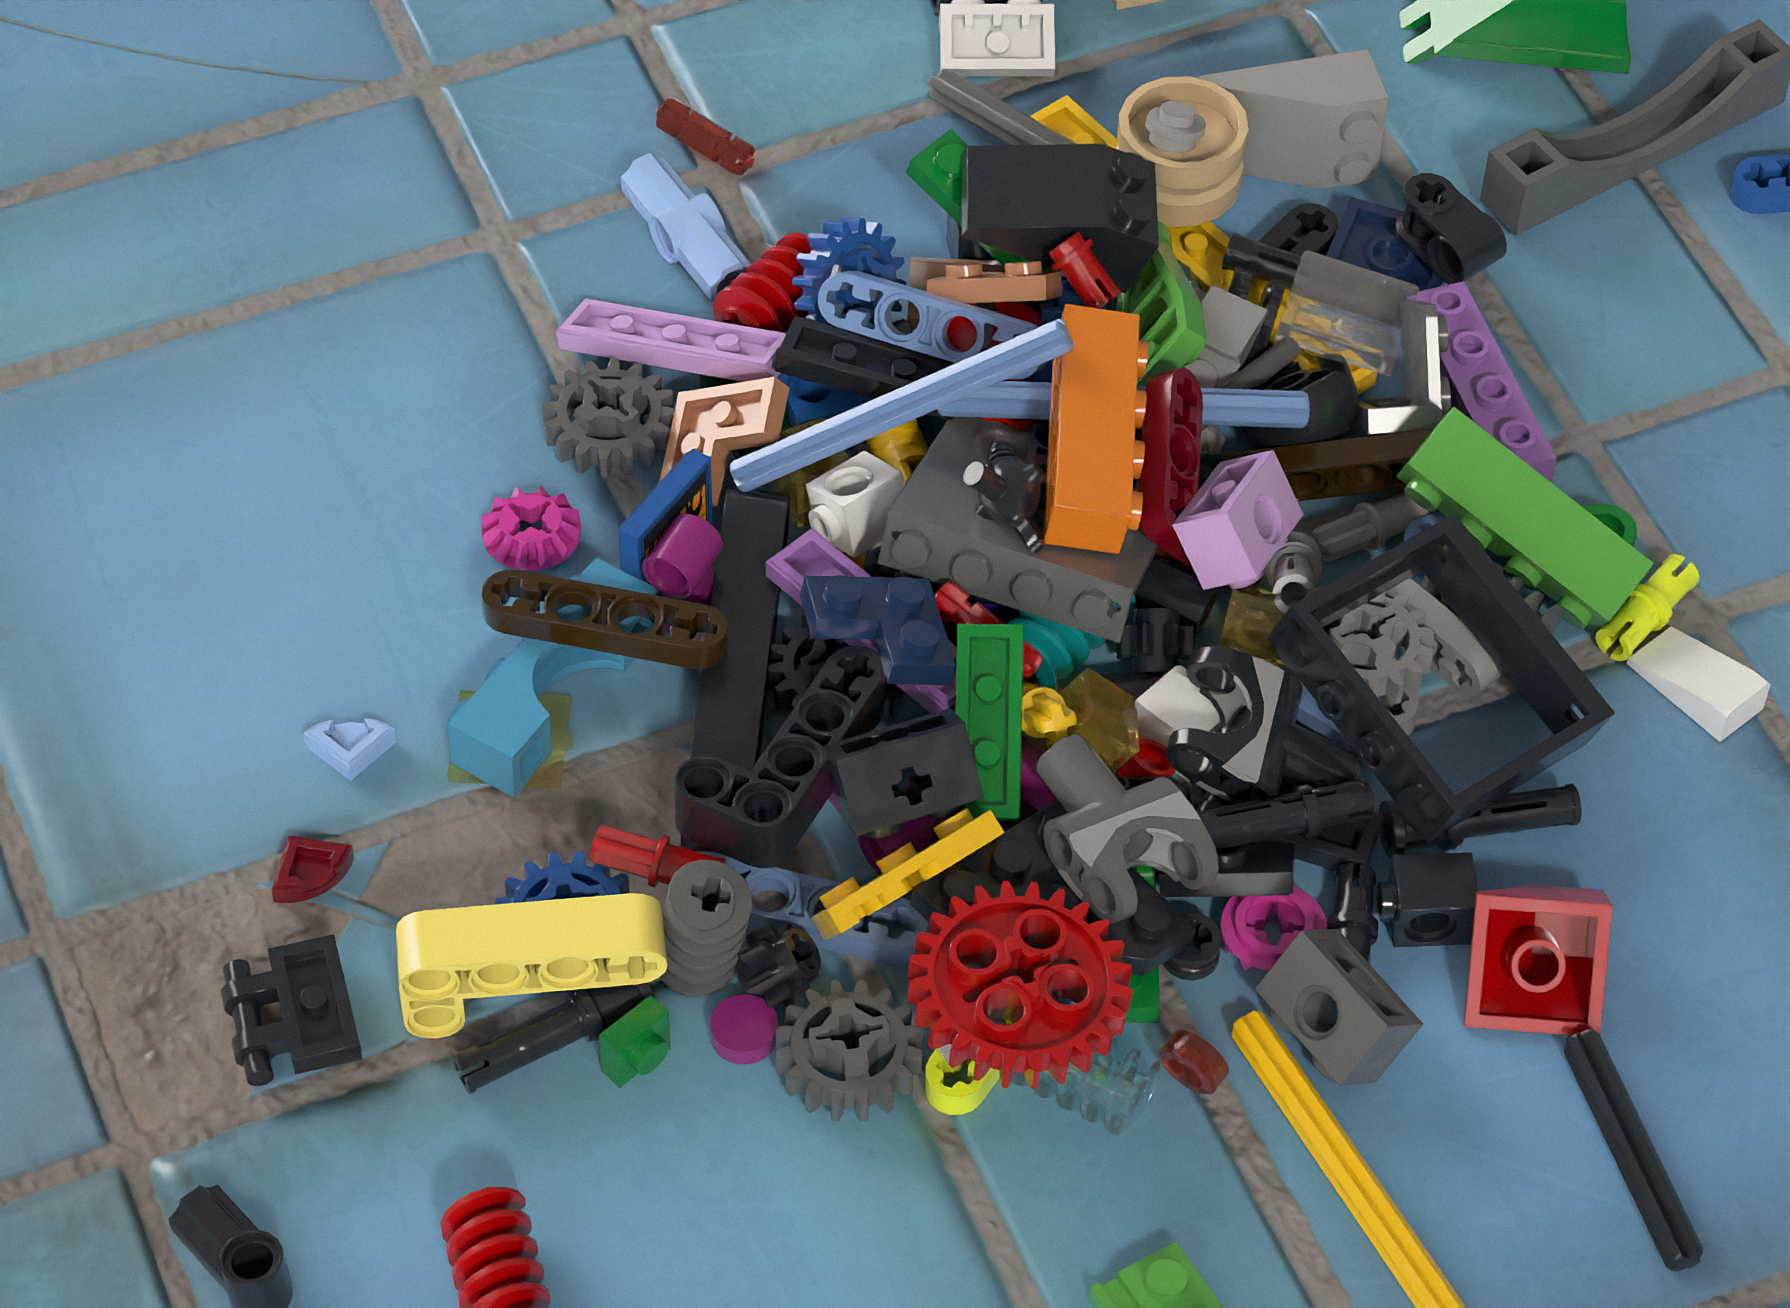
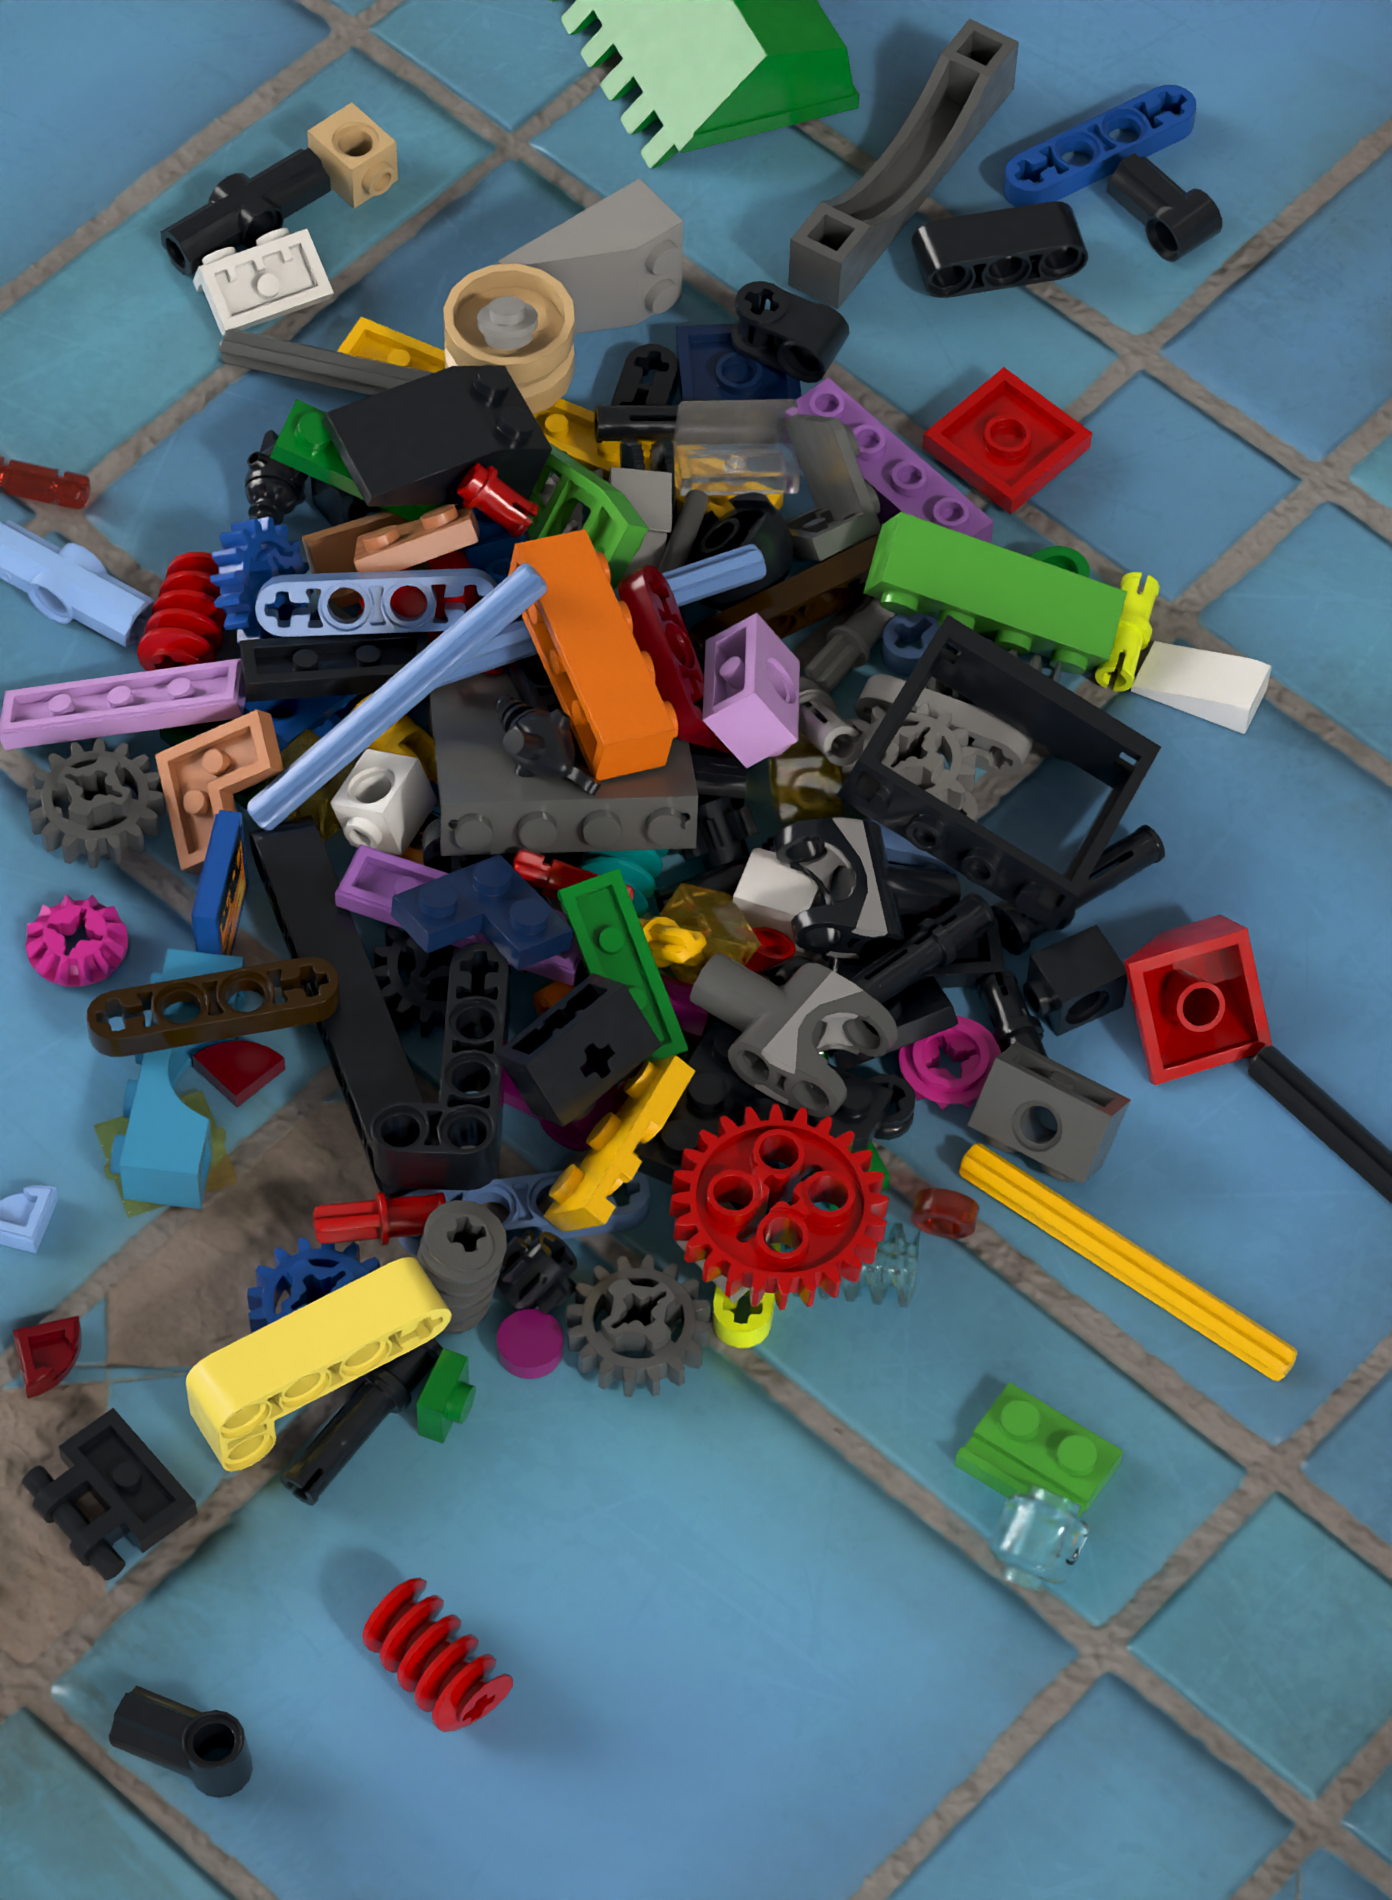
camera: 25 degrees left, 5 degrees up
magenta piece [642,514,723,633] -> none
none -> dark red tile [193,1041,285,1107]
none -> black piece [245,430,309,526]
none -> black beam [911,201,1088,298]
none -> red plate [922,367,1092,515]

